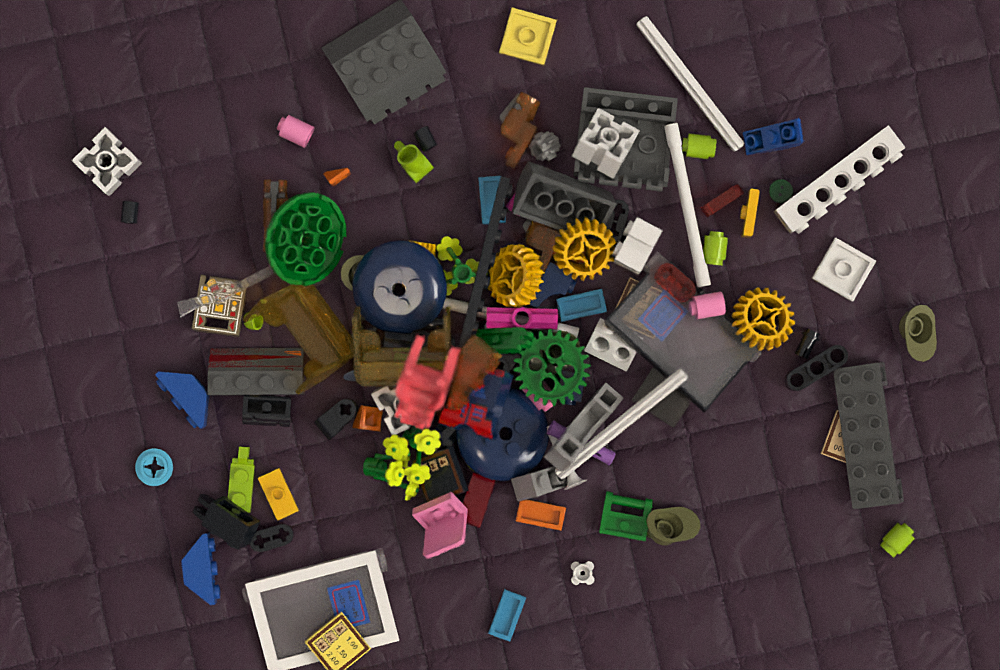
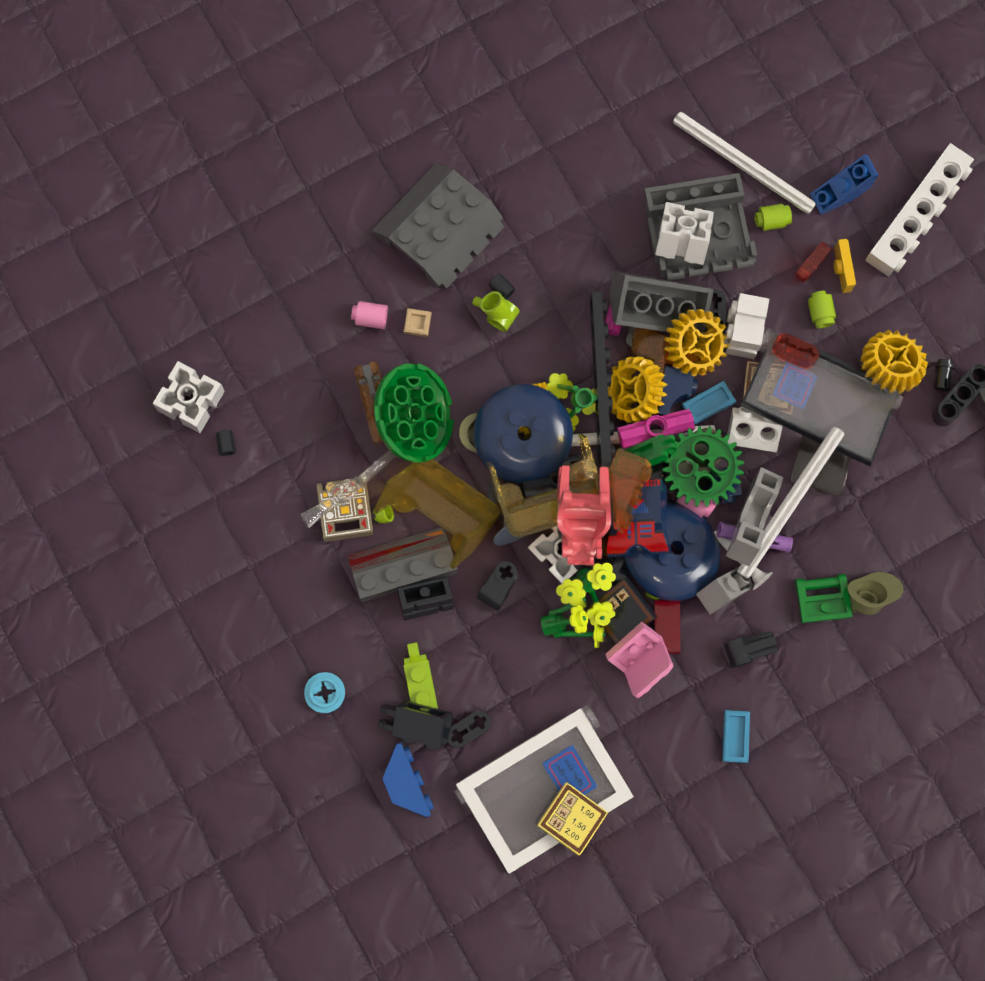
camera: 25 degrees left, 10 degrees down
blue slope [155,372,209,429] -> none
yellow plate [258,468,299,521] -> none
orange slope [323,168,351,186] -> none
orange slope [352,405,383,432] -> none
dark azure tile [478,176,506,225] -> none
light yellow tile [499,8,557,66] -> none
clear orange plate [500,92,540,170] -> none
orange tile [516,499,566,531] -> none
light grey gear [529,131,561,161] -> none
white plate [571,561,594,585] -> none
white piece [664,123,711,287] -> none
bright pink brick [689,291,726,320] -> none
dark green tile [769,179,793,203] -> none
white tile [811,237,876,302] -> none
none -> tan tile [404,308,432,337]
none -> black piece [724,631,778,668]

